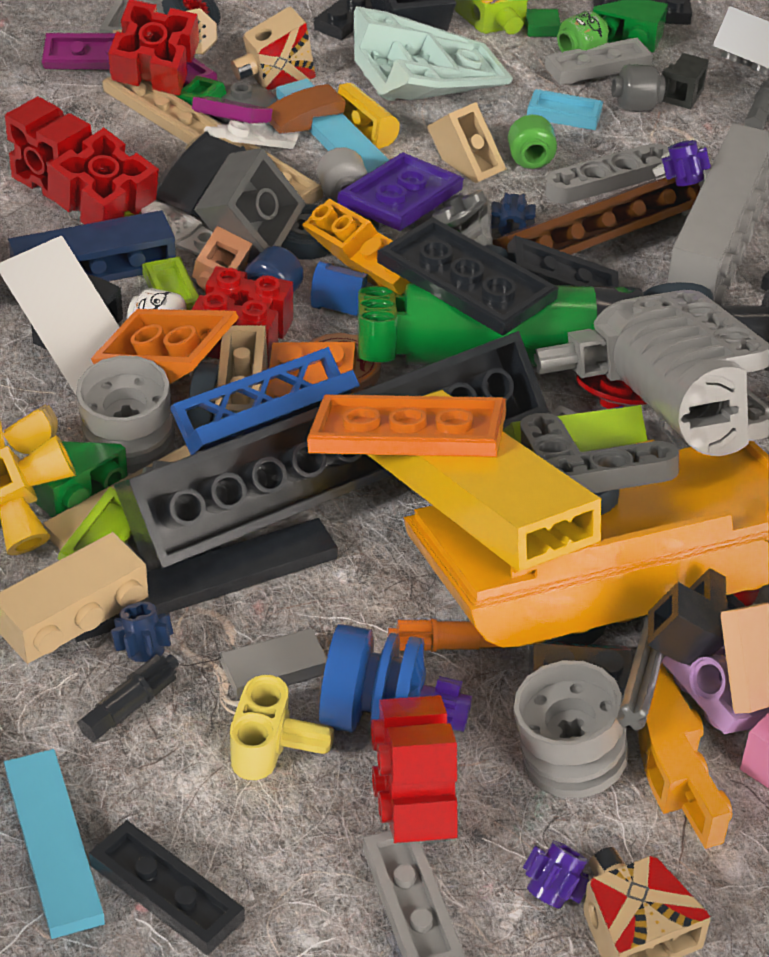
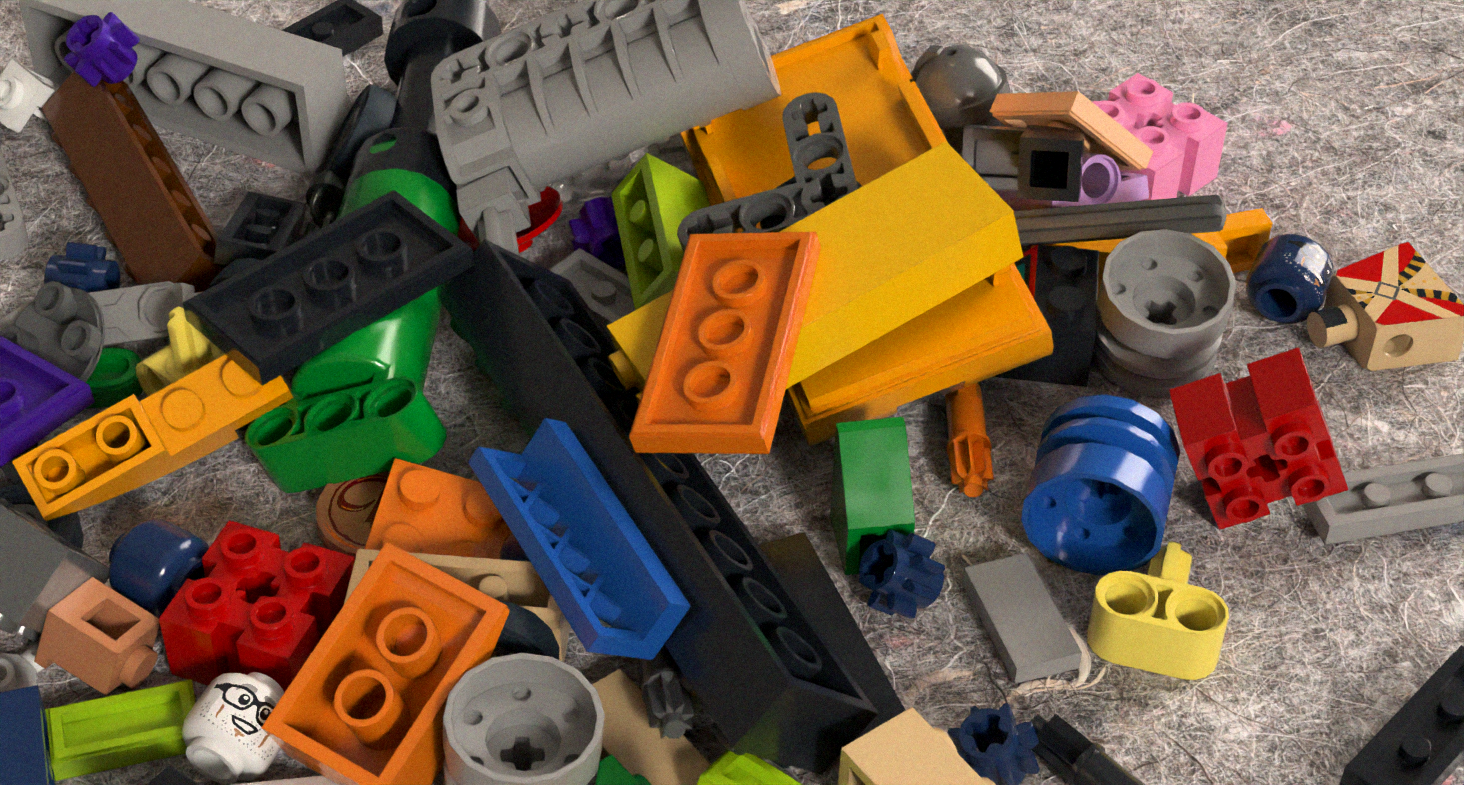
camera: 85 degrees left, 0 degrees up
blue tile [310,261,368,316] -> none
dark purple gear [523,840,590,909] -> none
none -> green slope [830,417,915,575]
none -> dark blue gear [859,530,945,619]
none -> dark blue head [1246,234,1333,324]

